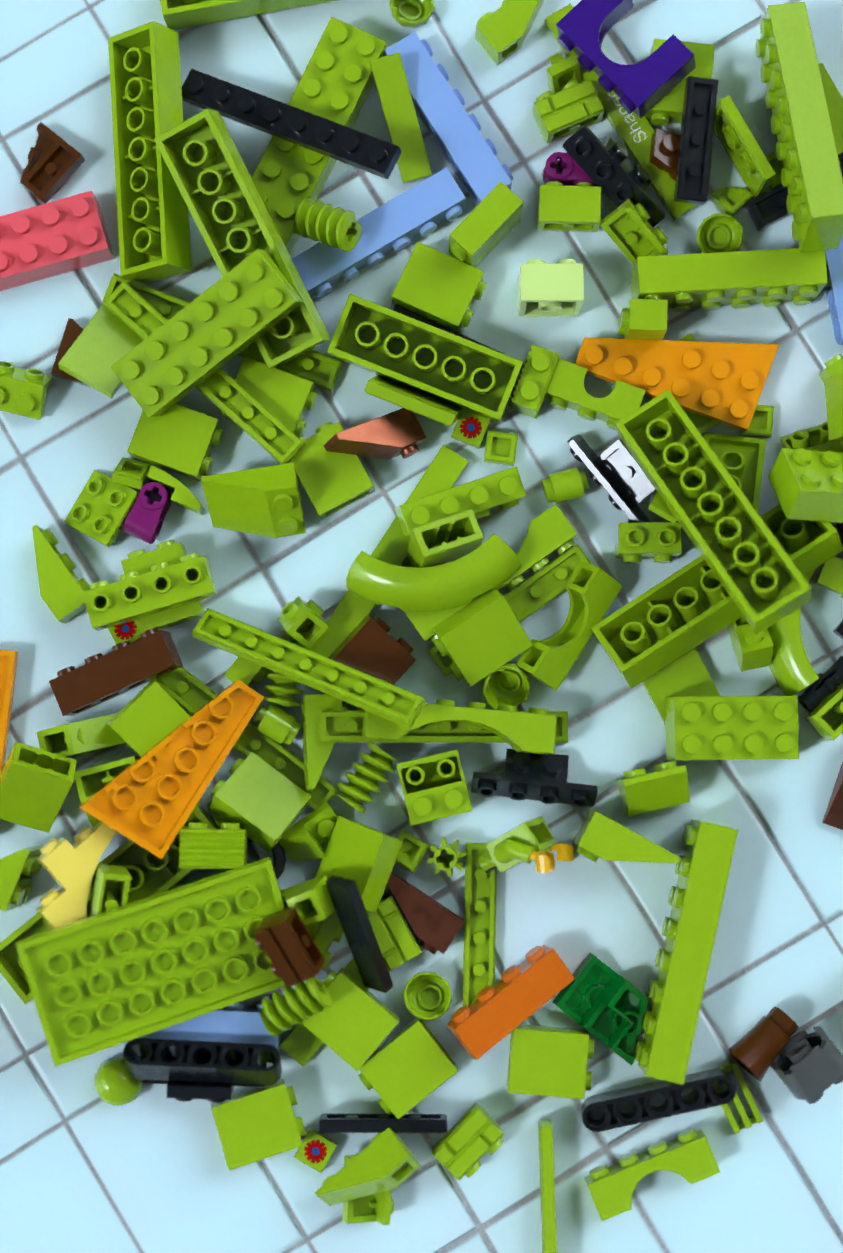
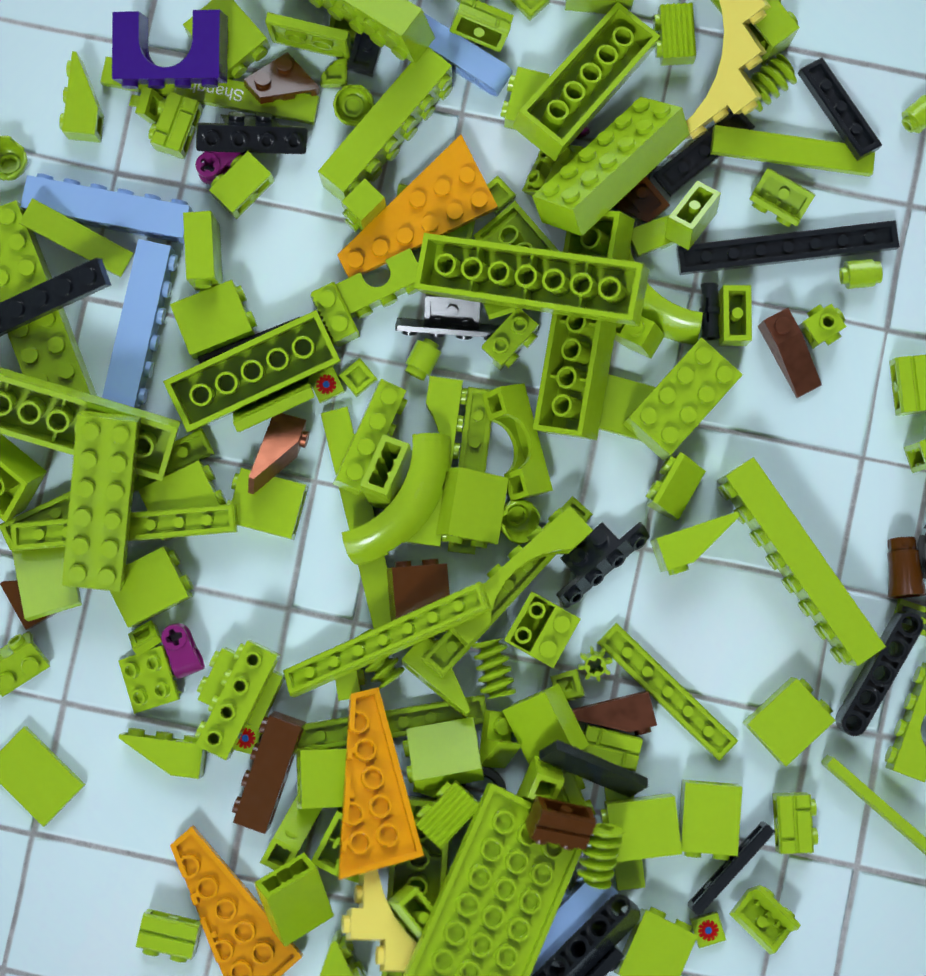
camera: 50 degrees left, 0 degrees up
lime slope [147,465,205,515] -> none
lime slope [201,462,306,538] -> none
lime brick [253,703,302,745] -> none
lime brick [278,596,329,650] -> none
lime piece [293,197,362,252] -> none
lime slope [314,1128,421,1206] -> none
lime hair [403,972,452,1020] -> none
orange brick [447,945,575,1060] -> none
lime torso [478,816,574,873] -> none
yellowish green brick [518,259,584,317] -> none
green slope [552,953,649,1066] -> none
lime bracket [600,199,669,265] -> none
black tile [674,76,719,205] -> none

